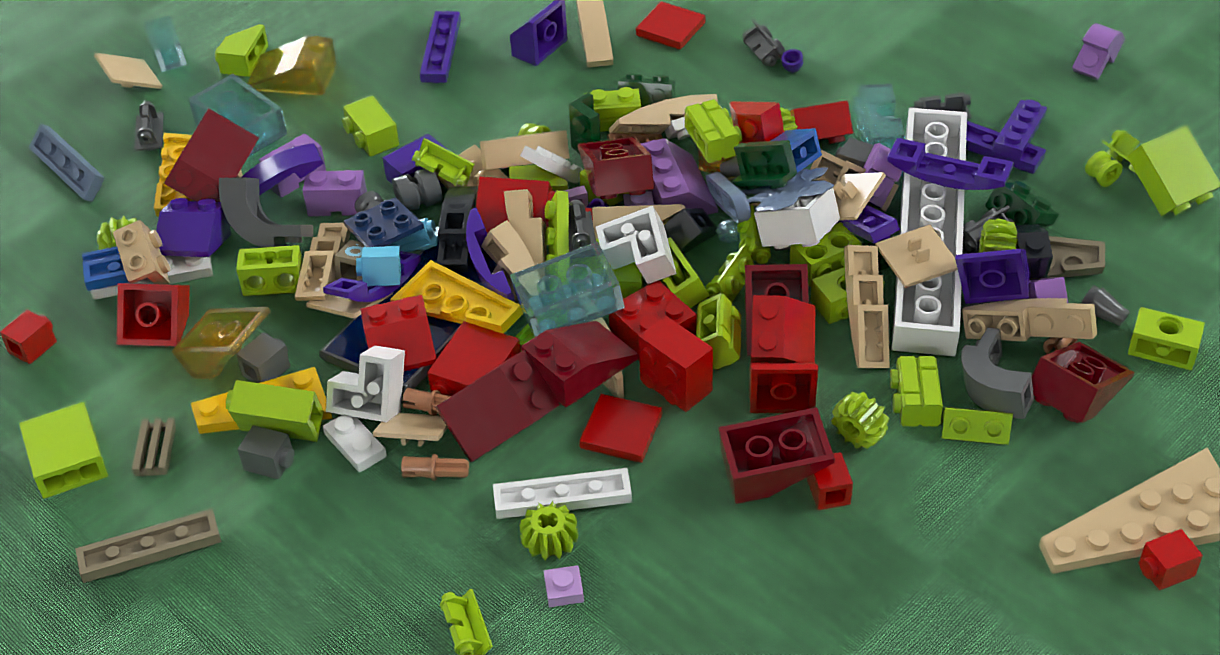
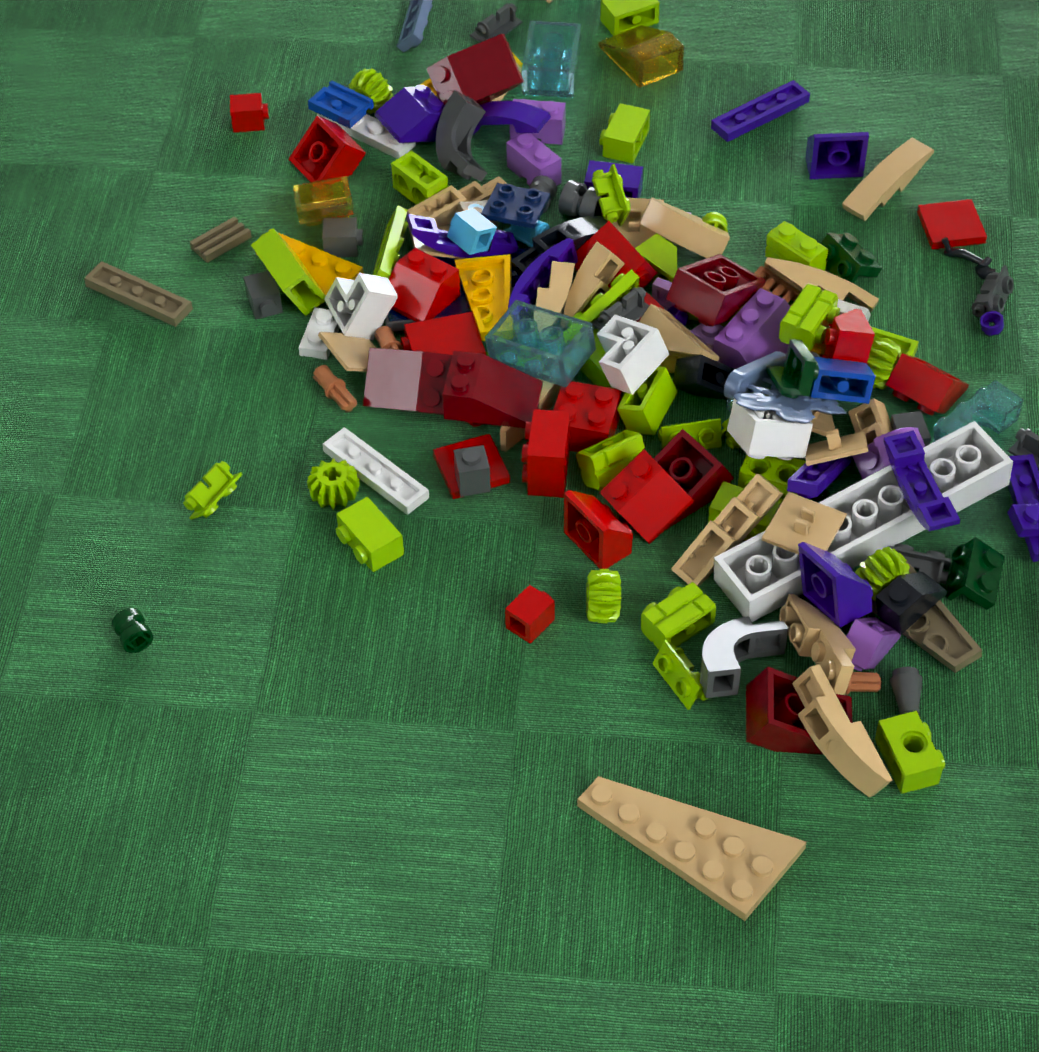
camera: 50 degrees right, 5 degrees up
lime brick [19,402,109,499] -> none
tan bracket [113,220,170,285] -> none
white hinge [520,146,583,184] -> none
lavender plate [544,565,584,607] -> none
dark green bracket [568,92,601,154] -> none
dark red slope [718,407,835,504] -> none
red brick [1139,529,1203,591] -> none
none -> lime brick [336,497,404,572]
none -> lime plate [372,205,408,279]
none -> dark grey brick [453,445,491,497]
none -> tan slope [792,664,893,797]
none -> black piece [942,237,996,279]

